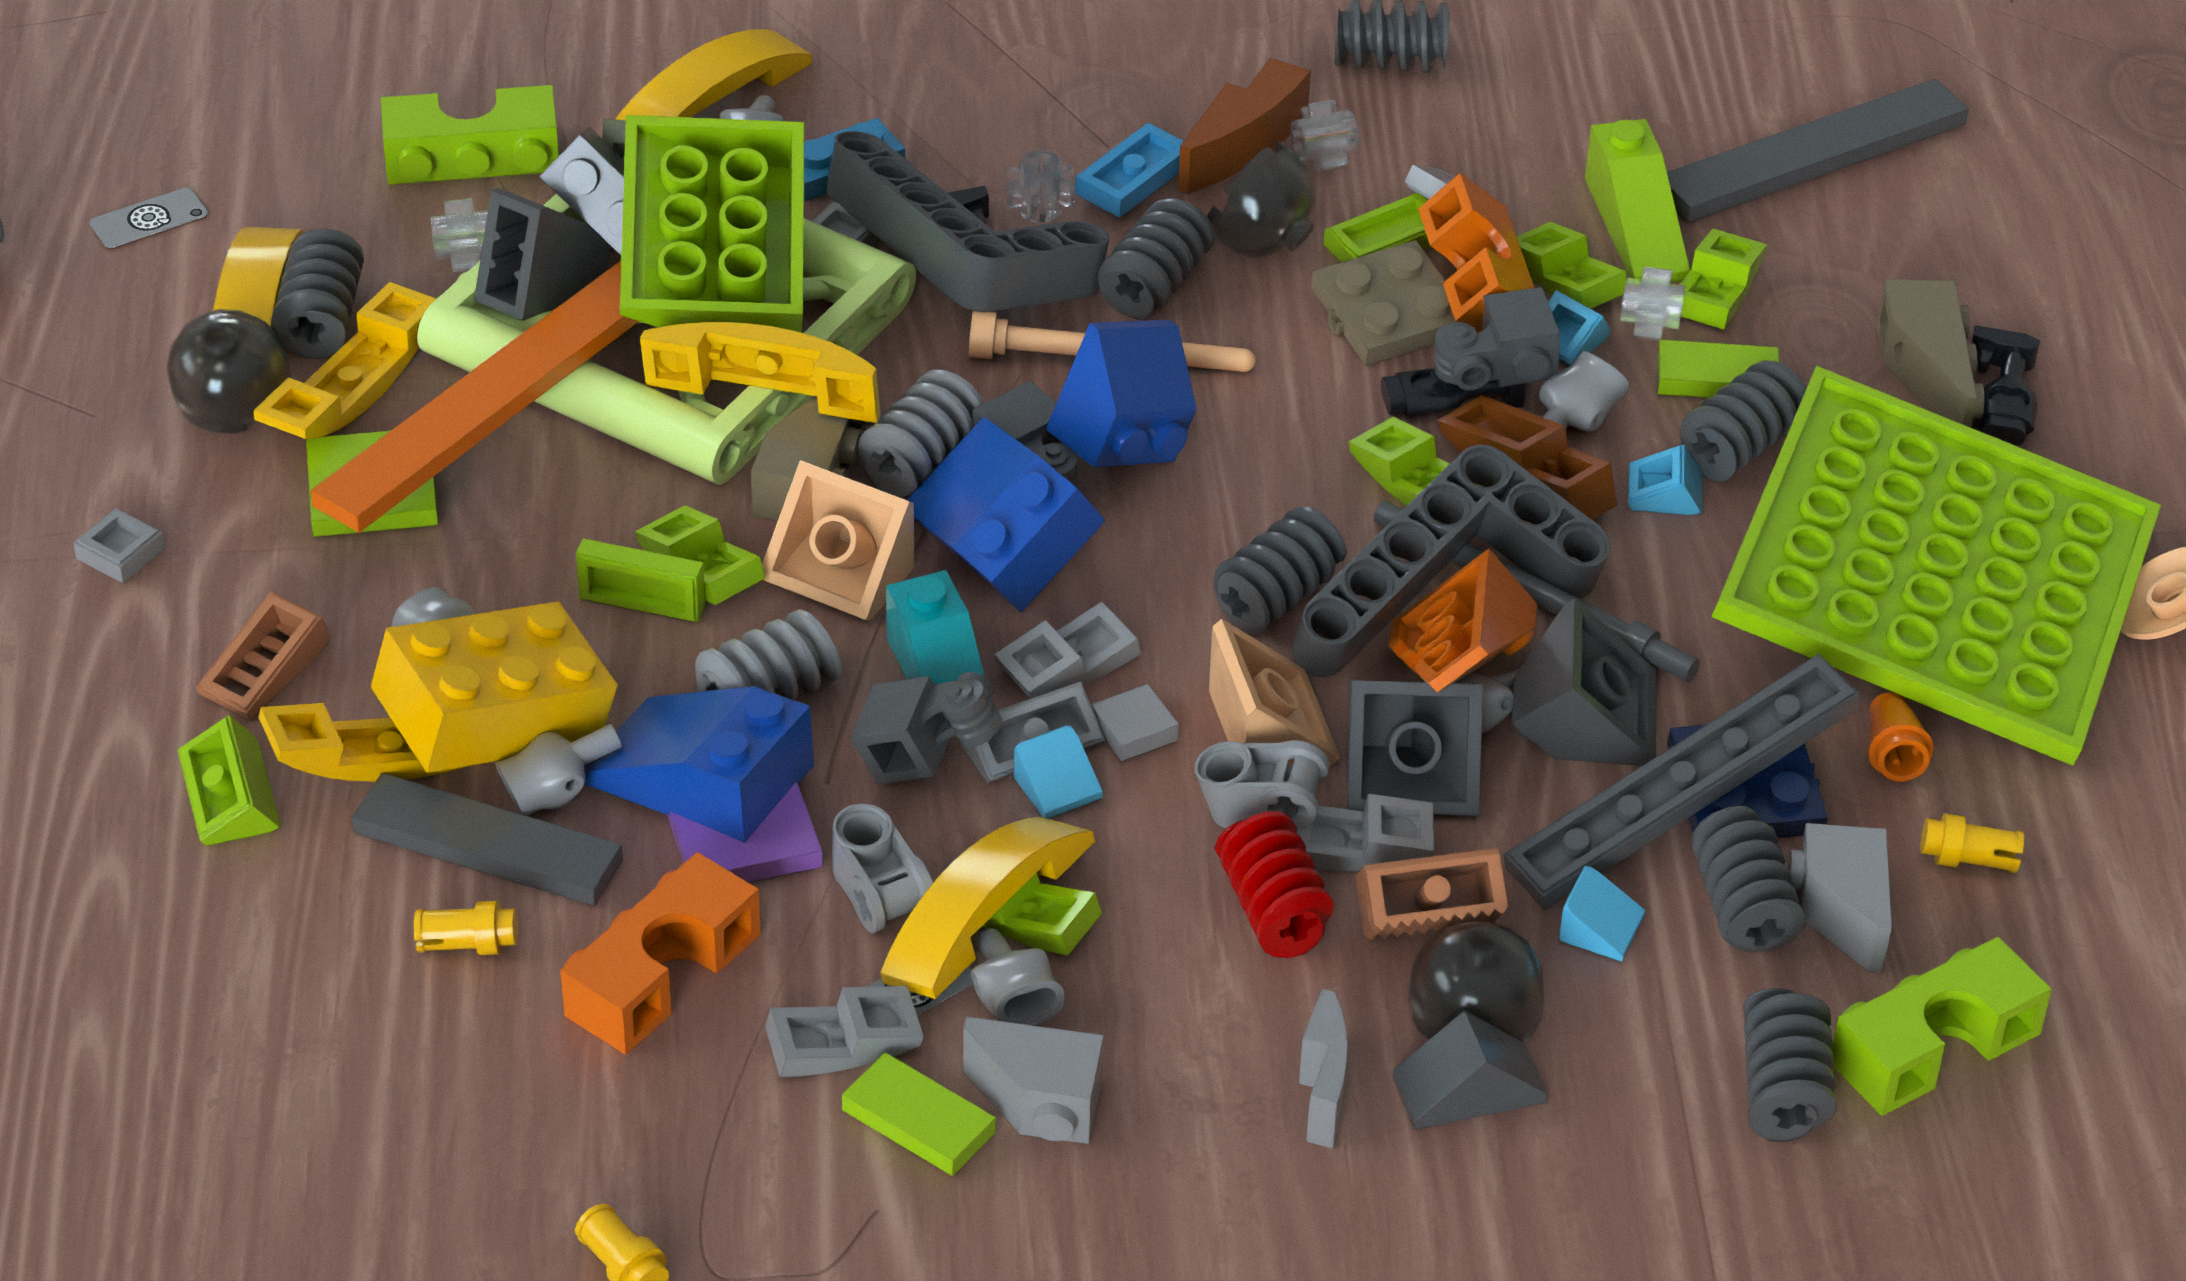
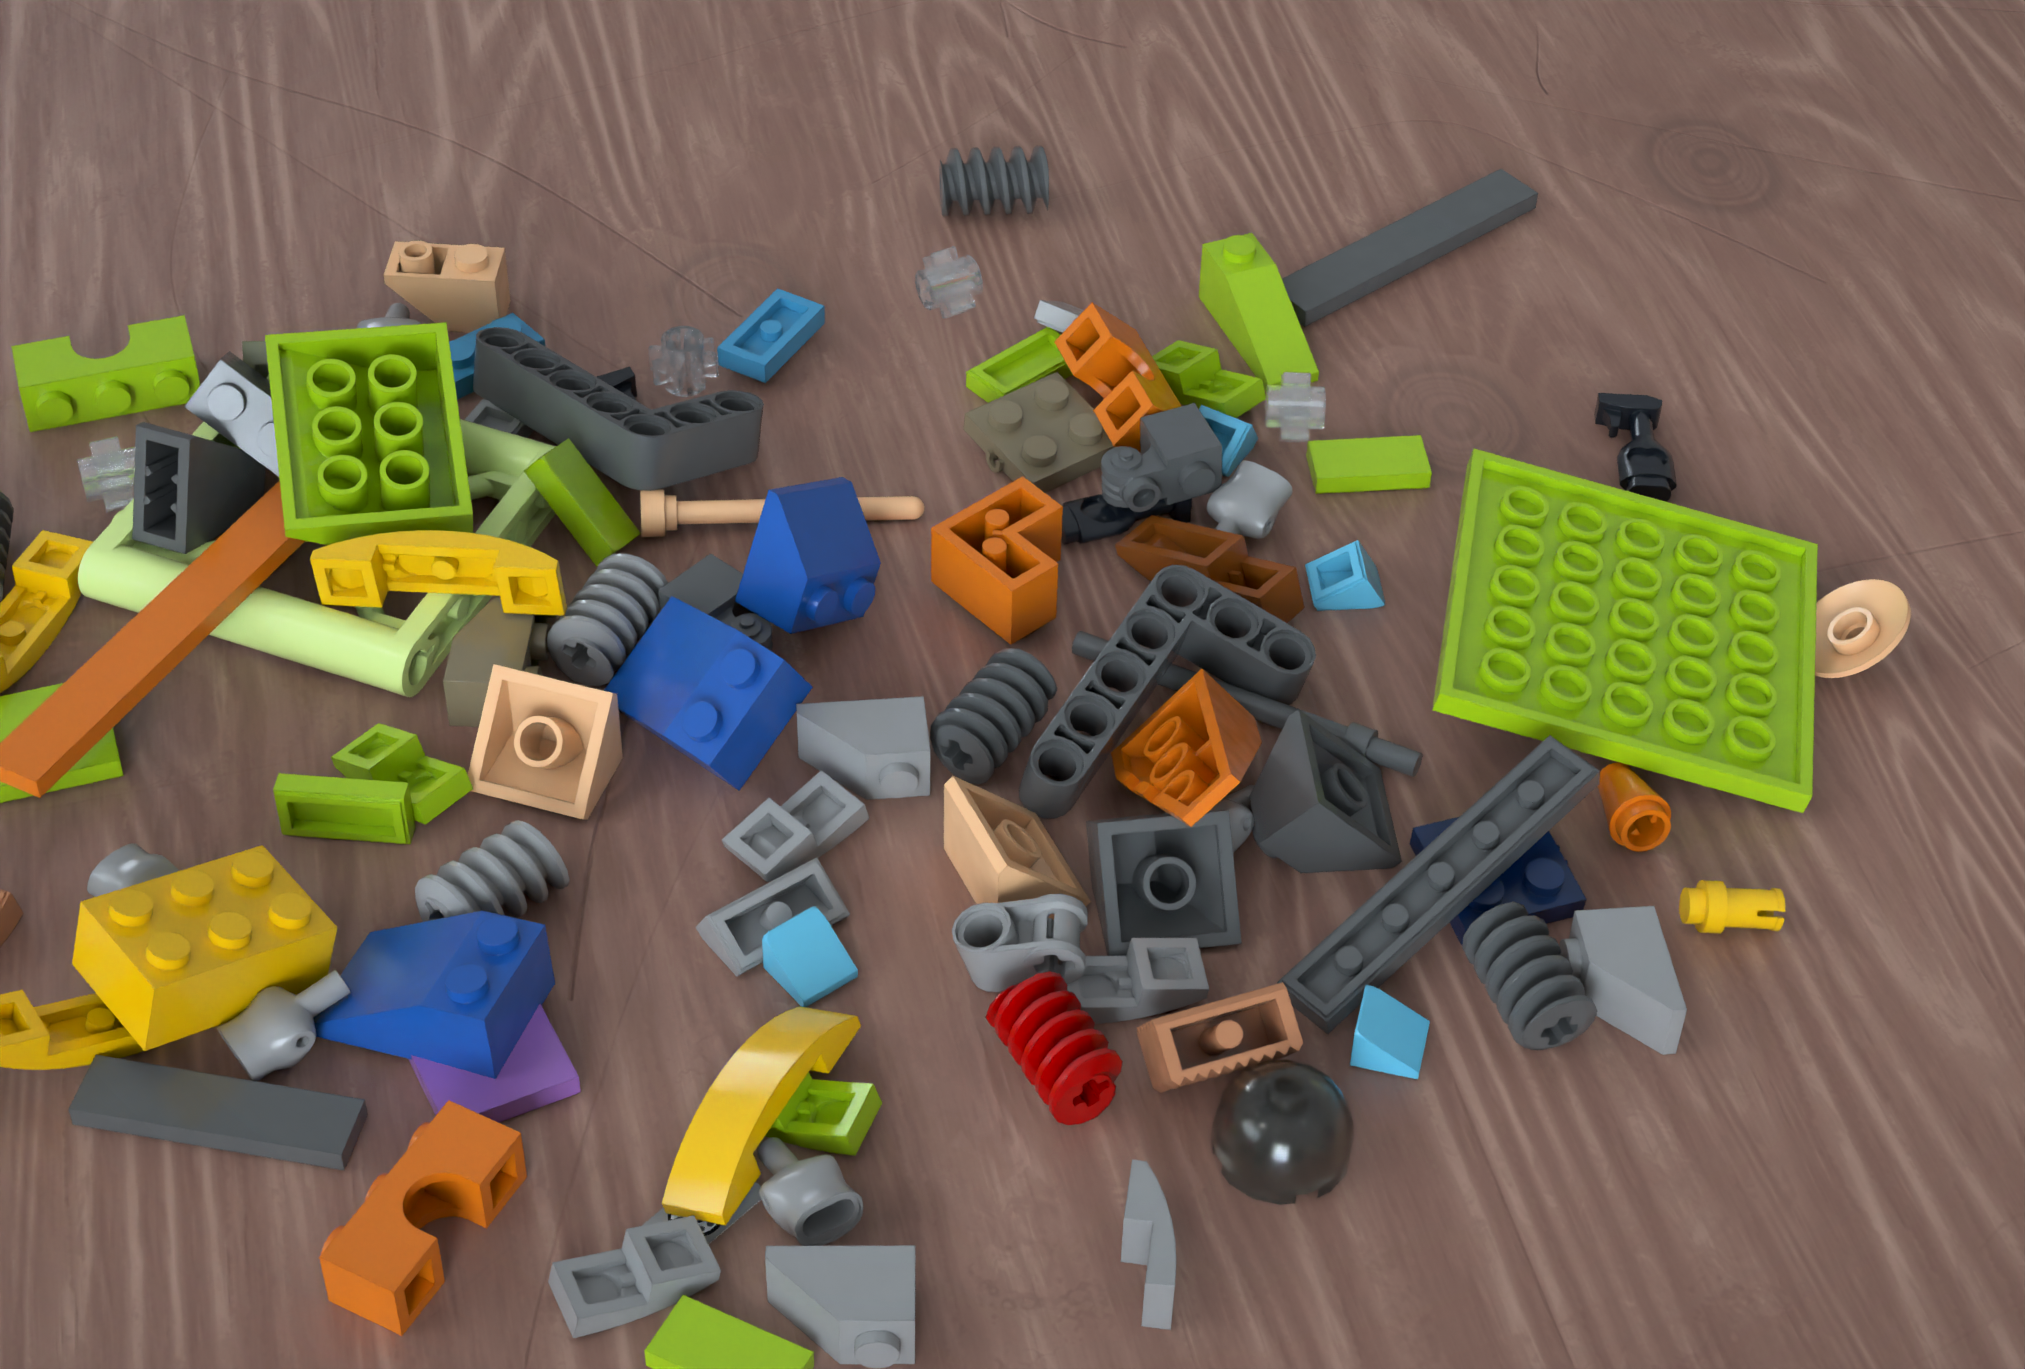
camera: 10 degrees left, 0 degrees up
yellow animal [414,901,519,955] -> none
yellow slope [615,29,812,120] -> none
light grey piece [832,803,933,934] -> none
dark grey brick [850,672,1002,785] -> none
teal slope [886,570,985,684] -> none
light grey tile [1091,684,1179,761] -> none
dark grey piece [1098,198,1215,319] -> none
dark orange slope [1178,58,1311,194] -> none
clear smoke cylinder [1207,141,1316,258] -> none
lime slope [1348,416,1479,522] -> none
dark grey slope [1393,1010,1547,1130] -> none
lime slope [1669,228,1768,330] -> none
dark grey piece [1680,360,1807,482] -> none
dark grey piece [1743,988,1837,1141] -> none
lime arch [1832,937,2052,1117] -> none
dark tan slope [1877,279,1984,428] -> none
none -> light nougat slope [384,241,511,333]
none -> lime slope [524,438,641,567]
none -> light grey slope [796,696,930,800]
none -> orange brick [931,476,1063,645]

